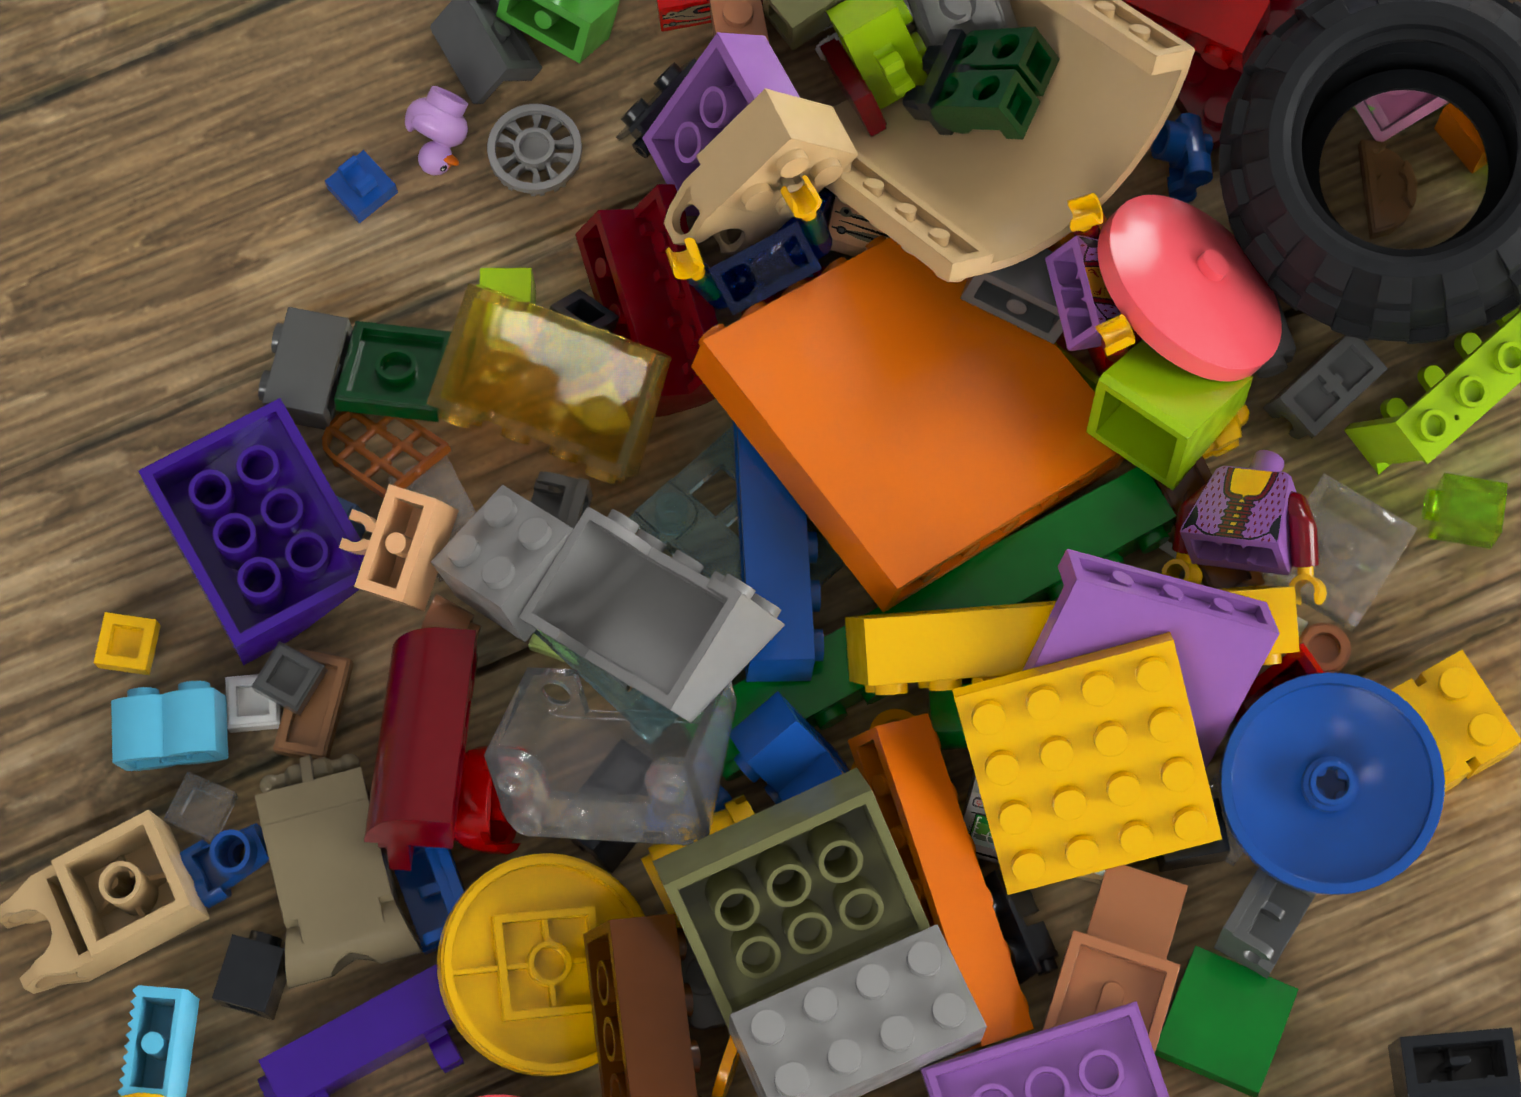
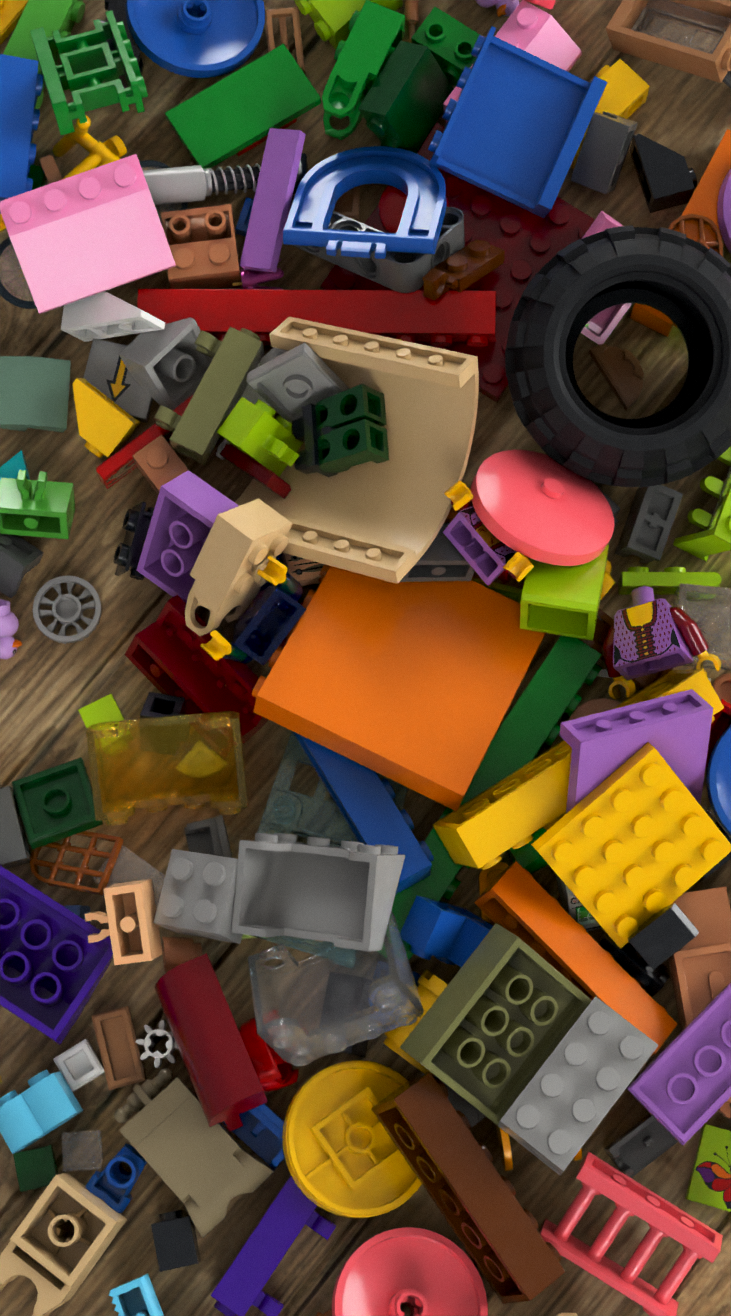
camera: 30 degrees left, 5 degrees up
dark grey tile [251,641,328,716] -> none
blue plate [1151,113,1213,203] -> none
none -> dark green tile [13,1145,58,1192]
none -> white gear [136,1020,178,1068]
none -> lime hinge [618,566,722,595]
none -> black slope [628,903,699,970]

